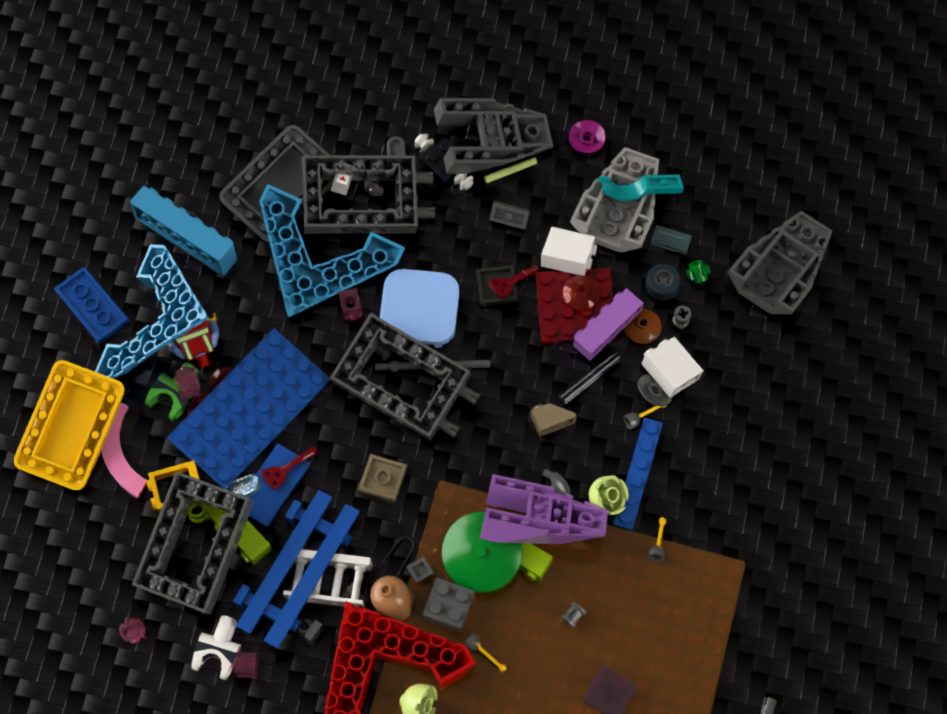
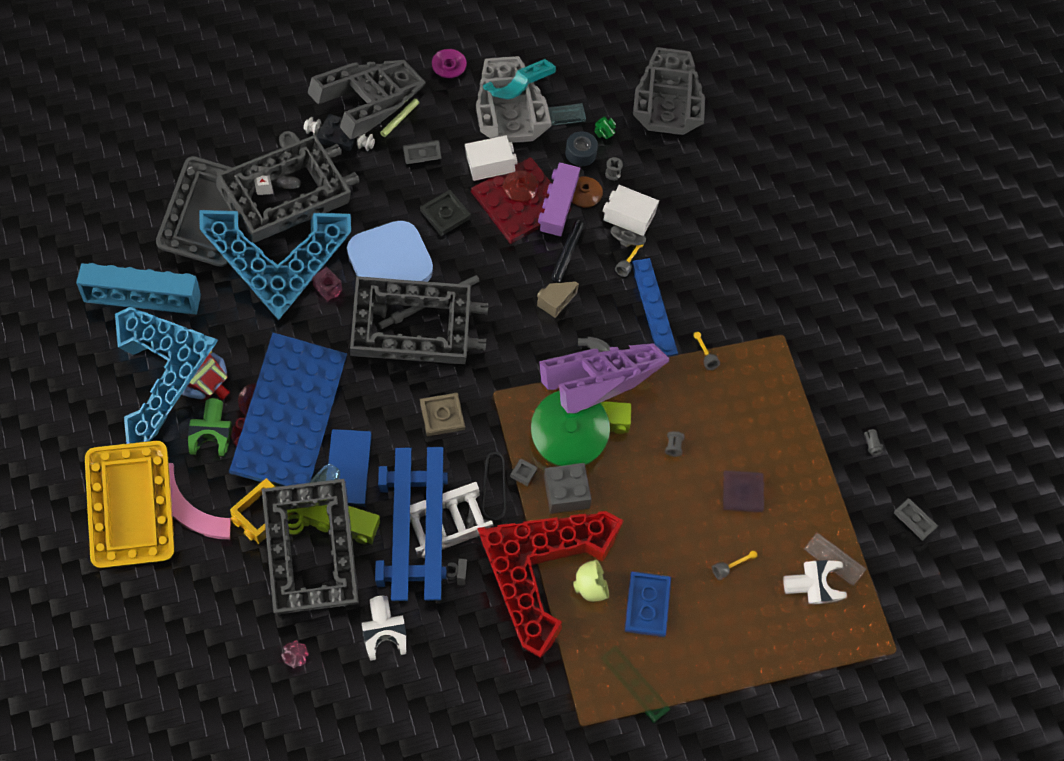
camera: 35 degrees left, 5 degrees down
blue tile [54,267,130,345] -> none
clear pink brick [175,366,200,399] -> none
clear pink brick [234,652,259,679] -> none
dark red piece [261,447,318,490] -> none
medium nougat cylinder [370,576,415,621] -> none
hinge [463,632,507,672] -> none
dark red piece [488,265,539,299] -> none
yellowish green cylinder [588,475,629,515] -> none

